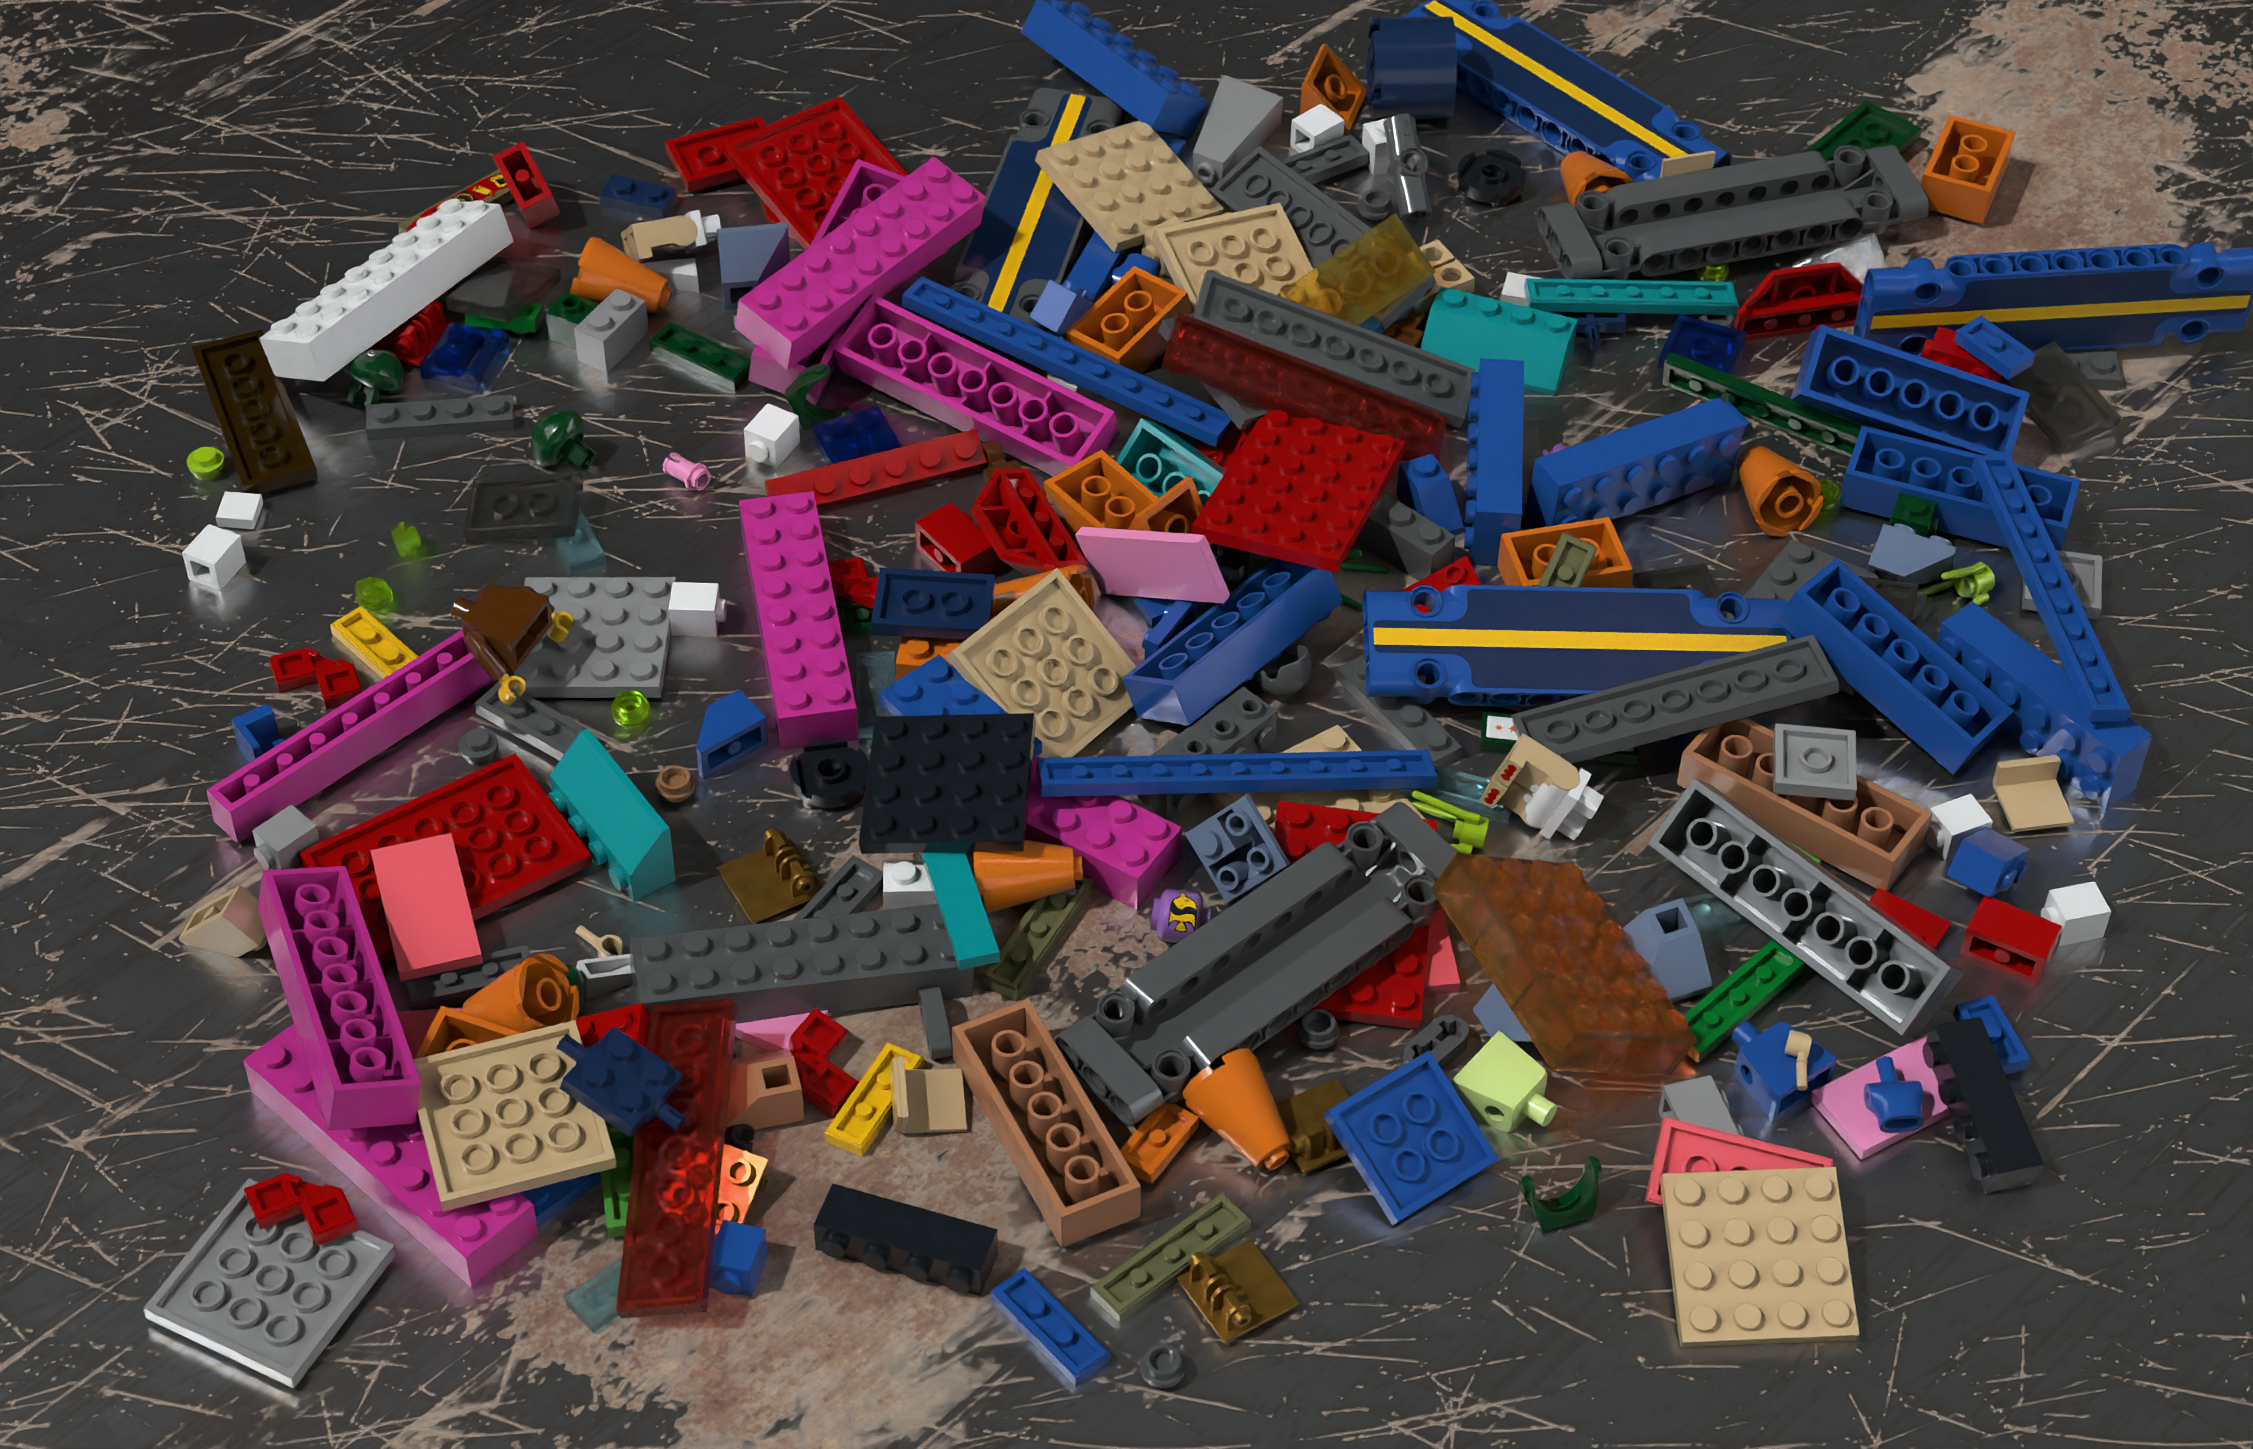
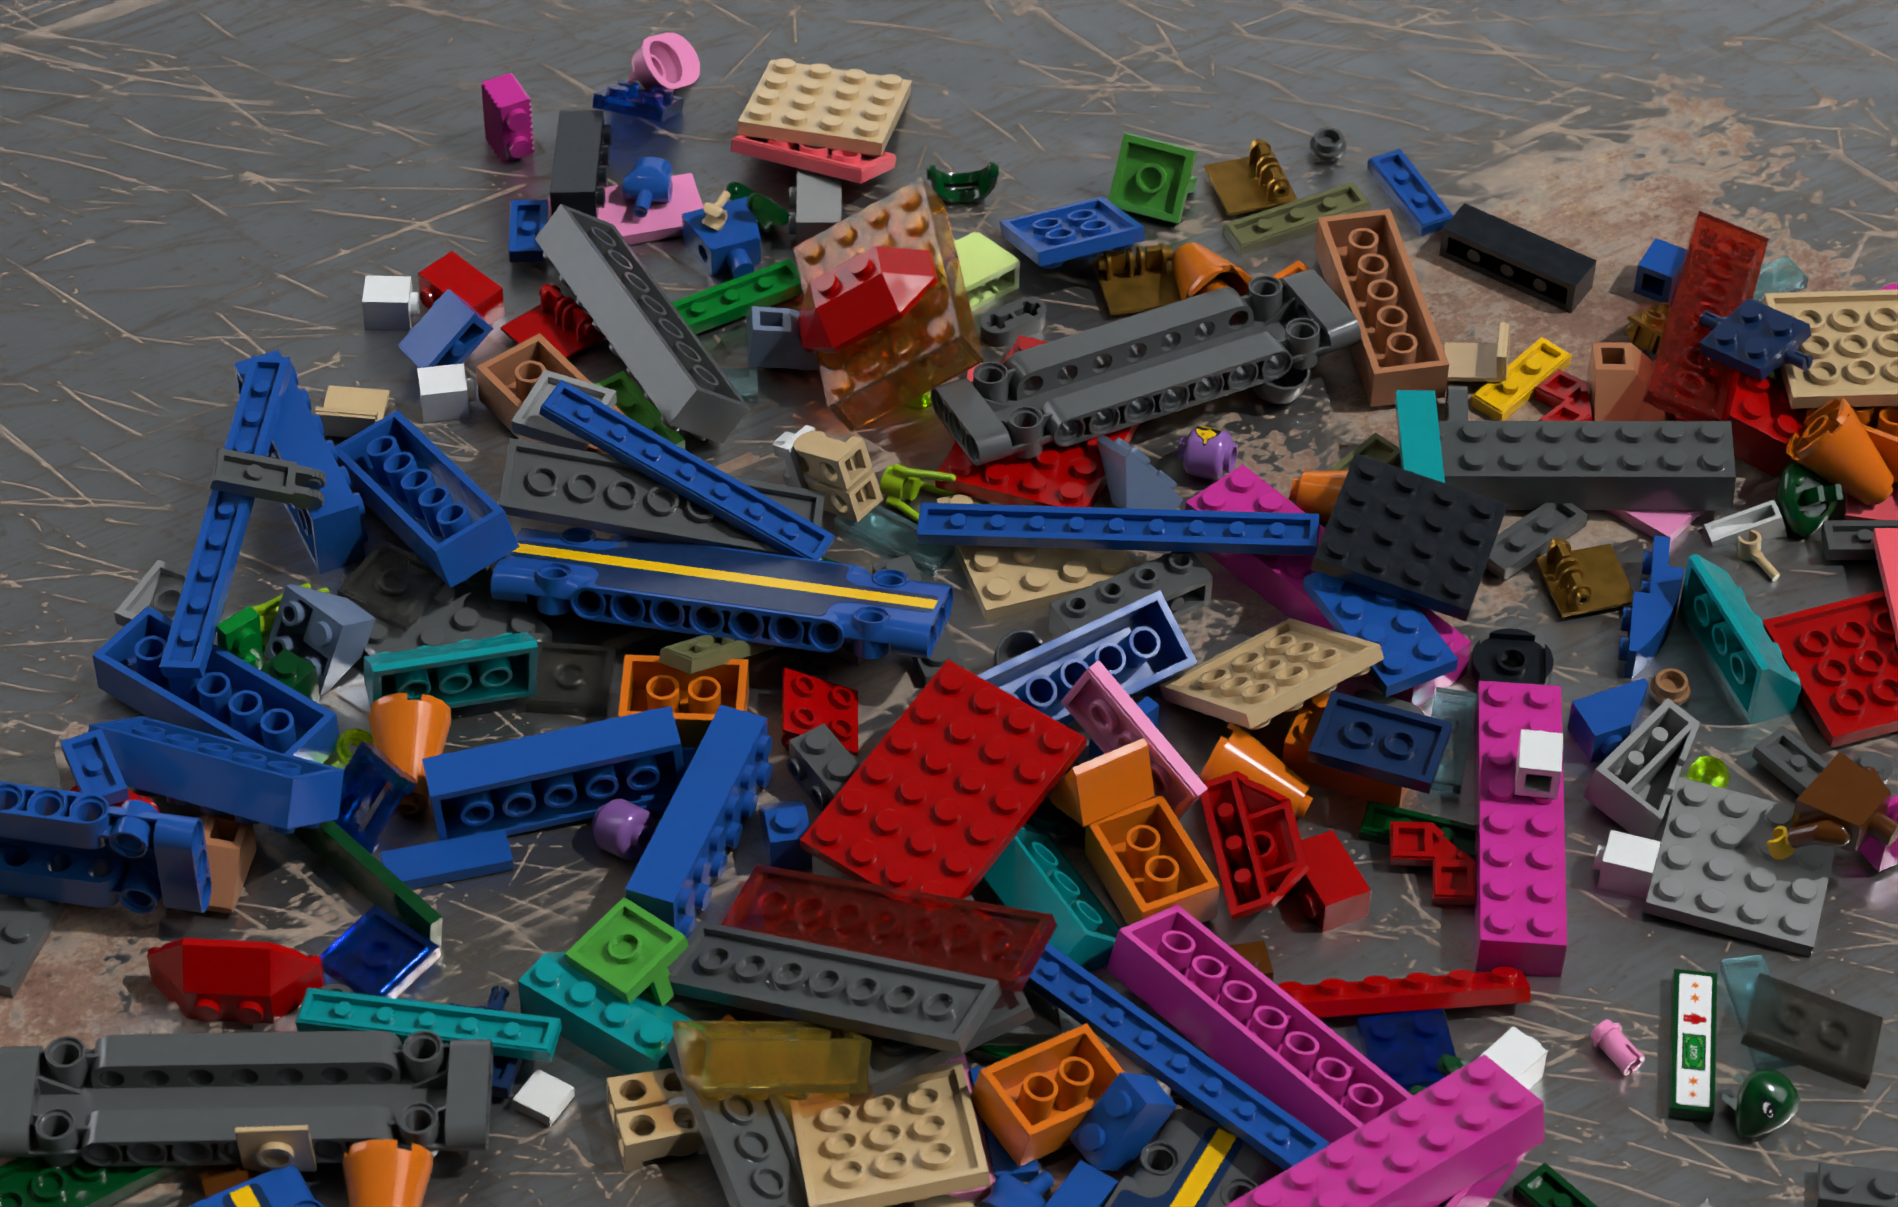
camera: 165 degrees left, 0 degrees up
none -> dark grey hinge [210,448,326,510]
none -> green plate [216,606,264,670]
none -> clear blue plate [333,741,417,854]
none -> teal slope [364,632,538,708]
none -> dark pink brick [481,73,535,163]
none -> blue tile [539,380,835,560]
none -> bright green bracket [565,897,689,1007]
none -> clear blue plate [592,80,684,122]
none -> bright pink piece [628,33,700,93]
none -> dark green helmet [726,181,791,234]
none -> red wedge [797,246,938,353]
none -> bright green bracket [1108,133,1198,223]
none -> white brick [1514,729,1563,799]
none -> light grey wedge [1583,698,1700,840]
none -> blue slope [1618,535,1684,679]
none -> tile [1668,969,1717,1122]

